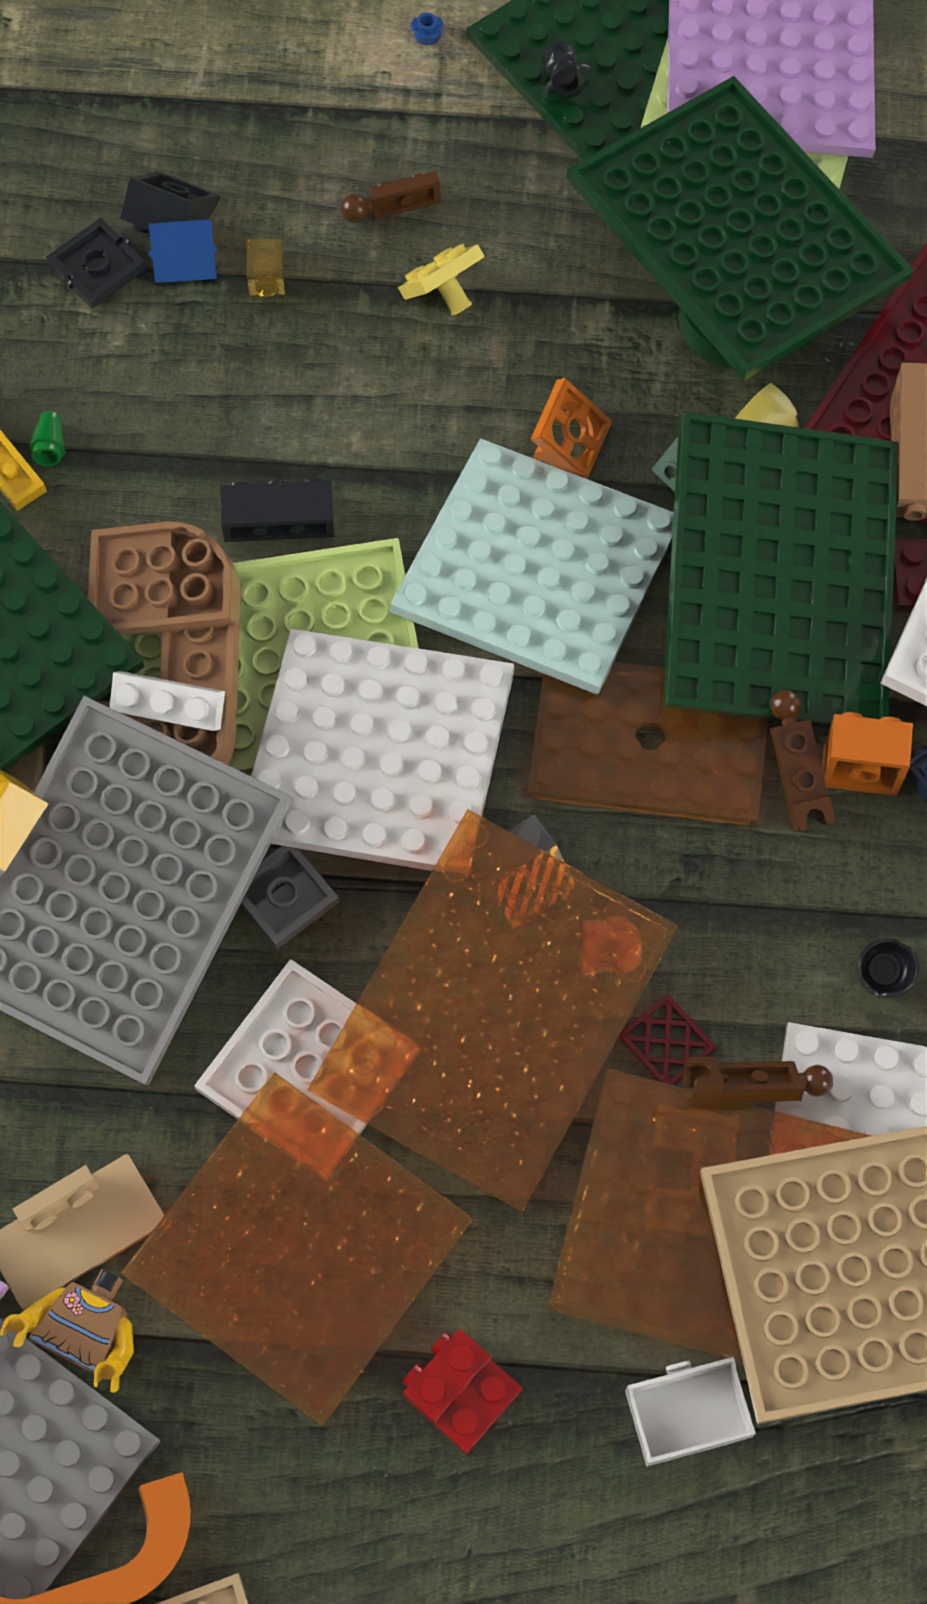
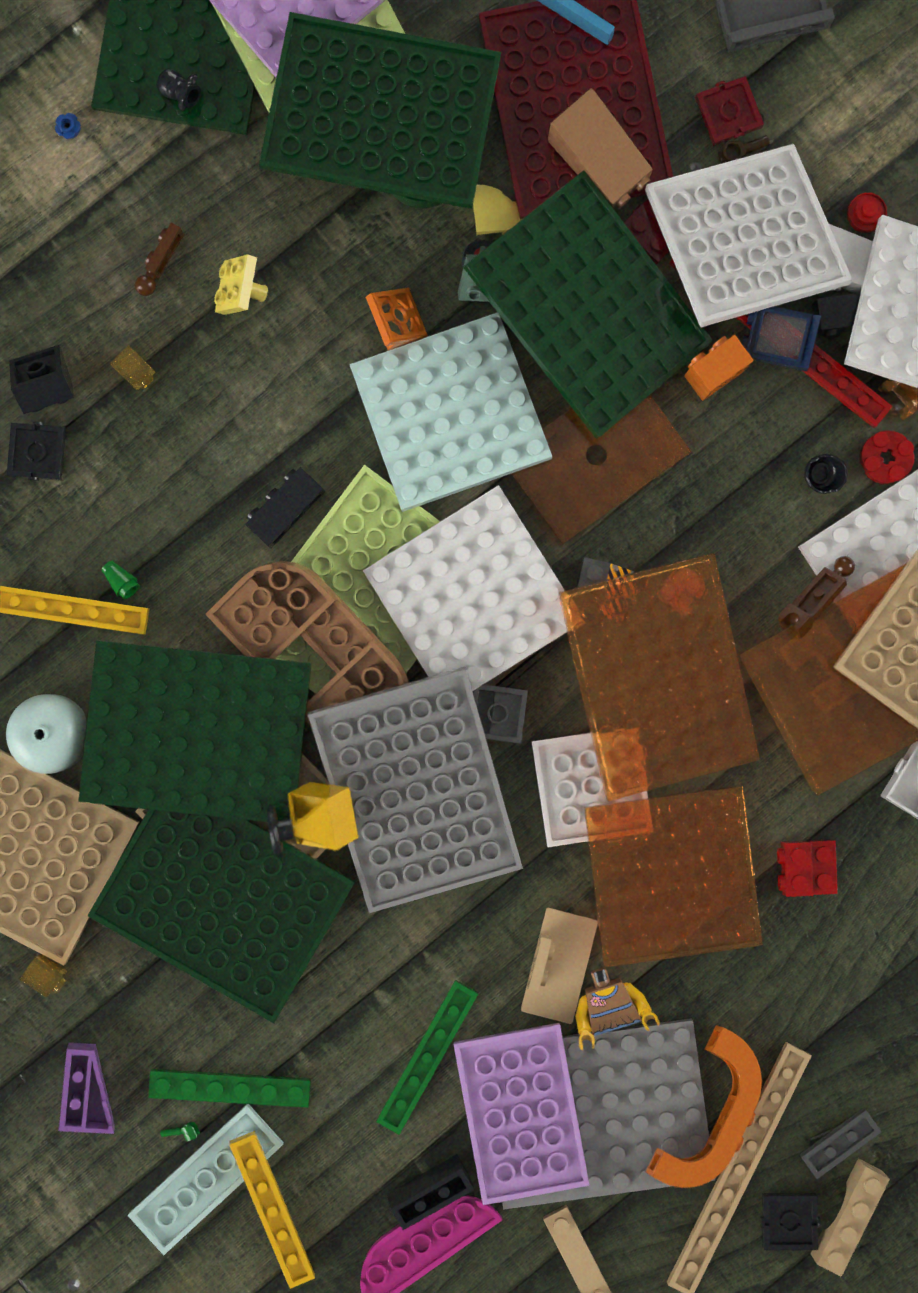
camera: 45 degrees left, 20 degrees up
white plate [109,671,225,731] -> none
blue piece [148,219,218,283] -> none
dark red window [619,994,716,1090] -> none
reddish brown plate [770,690,835,832] -> none

